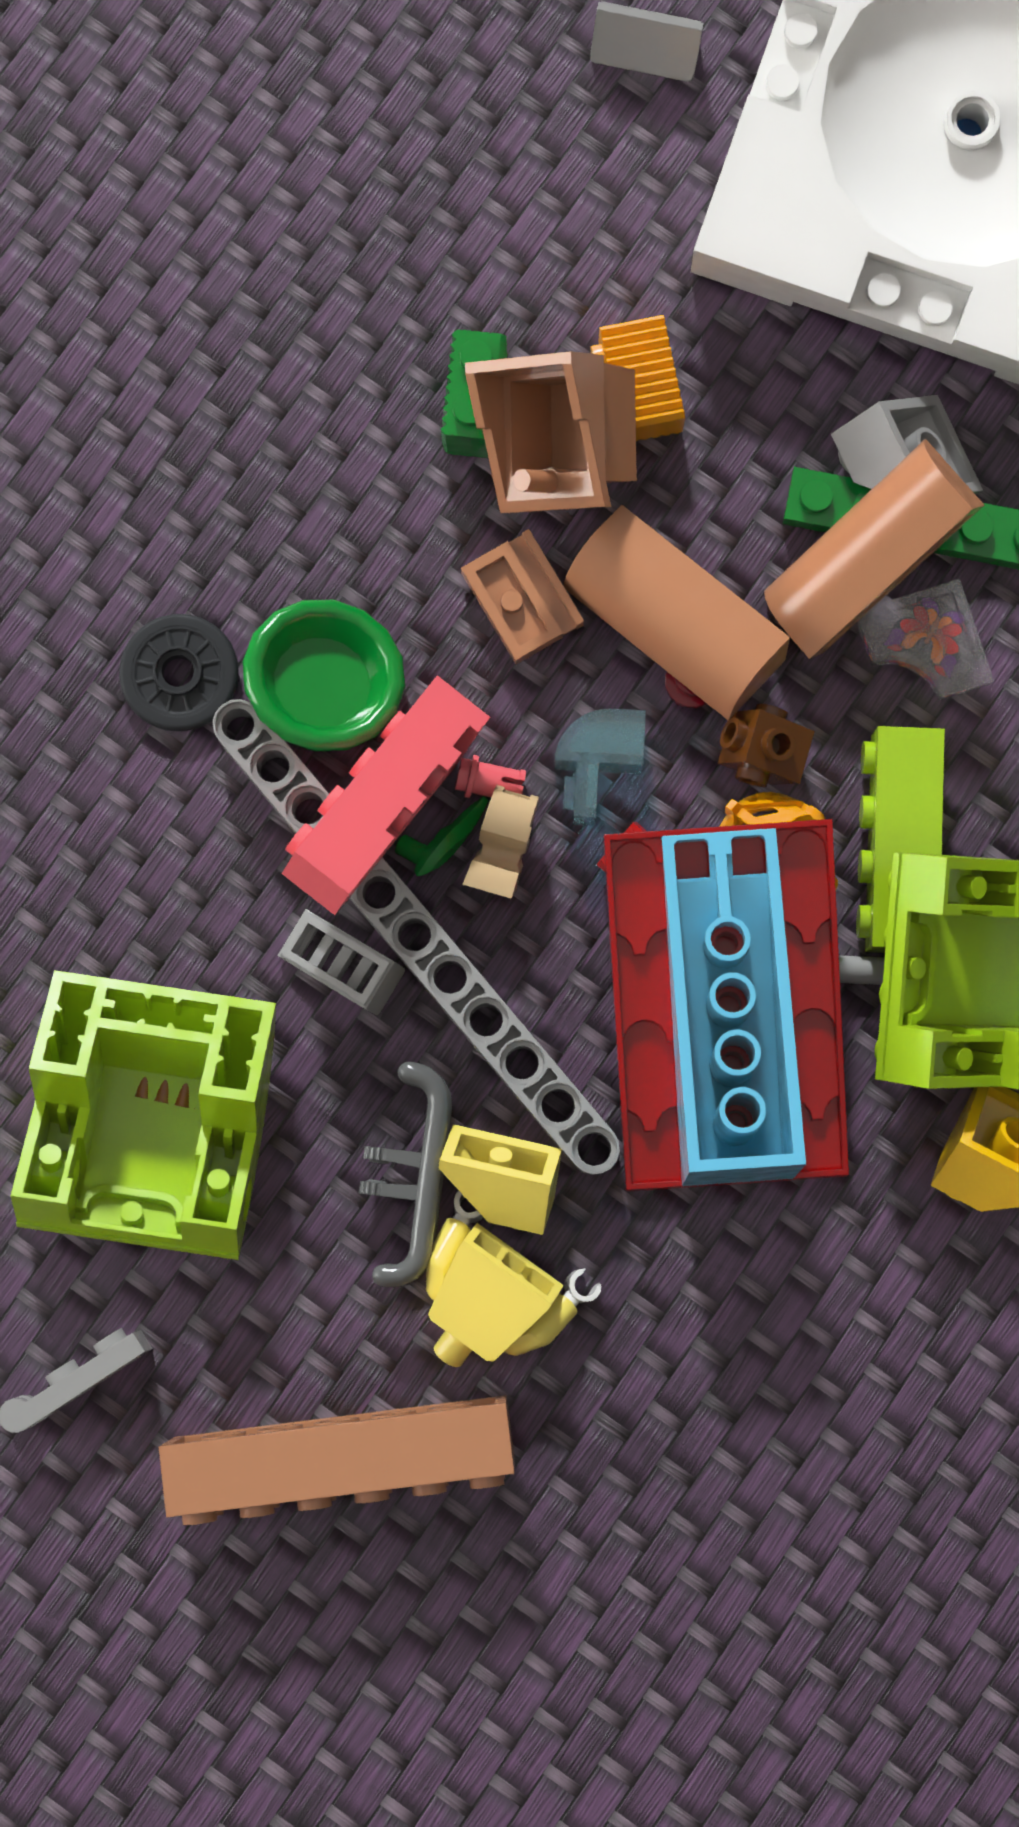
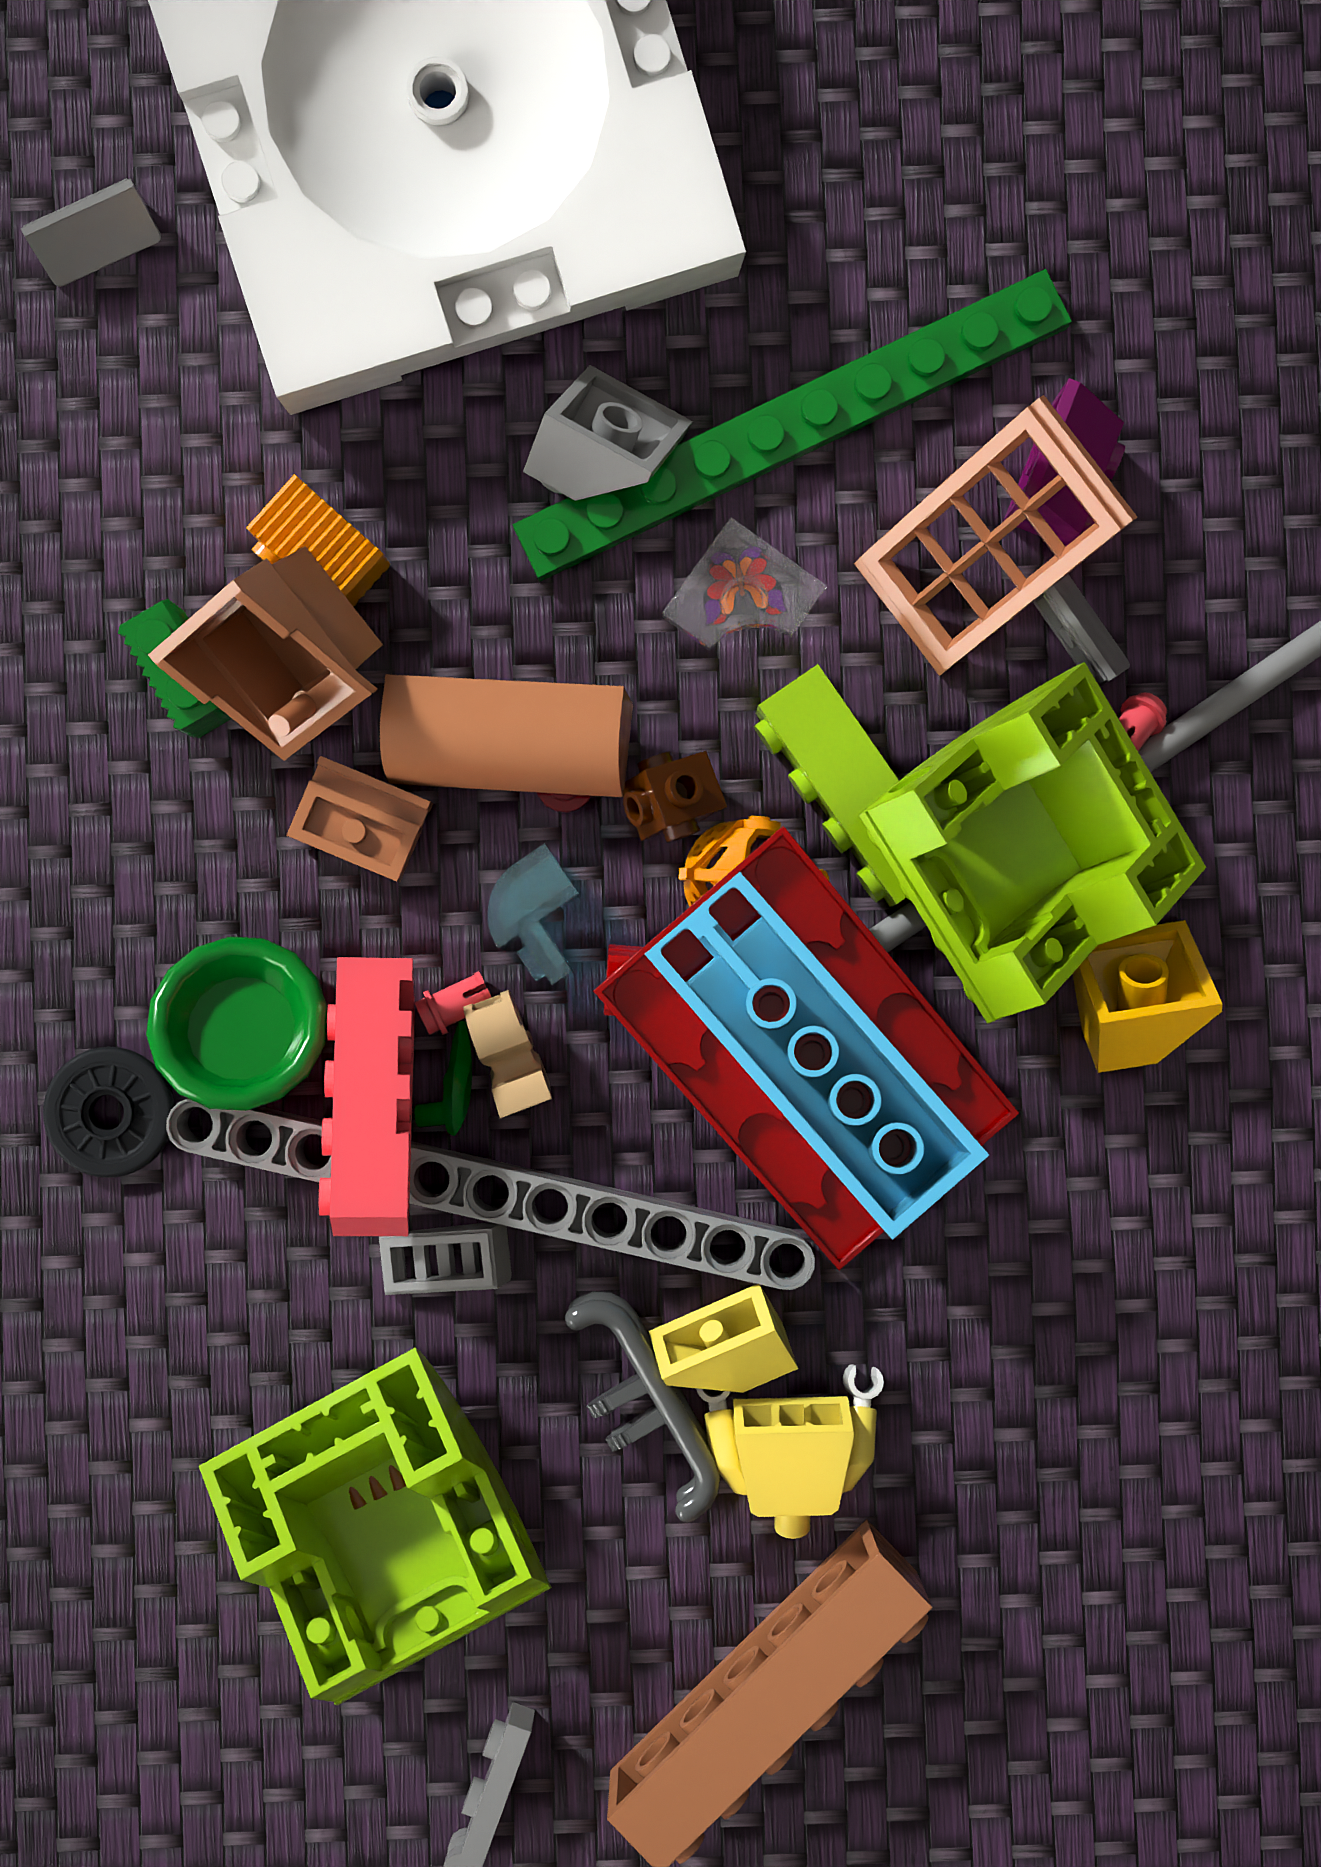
camera: 40 degrees left, 5 degrees up
nougat brick [764,439,985,659] -> none

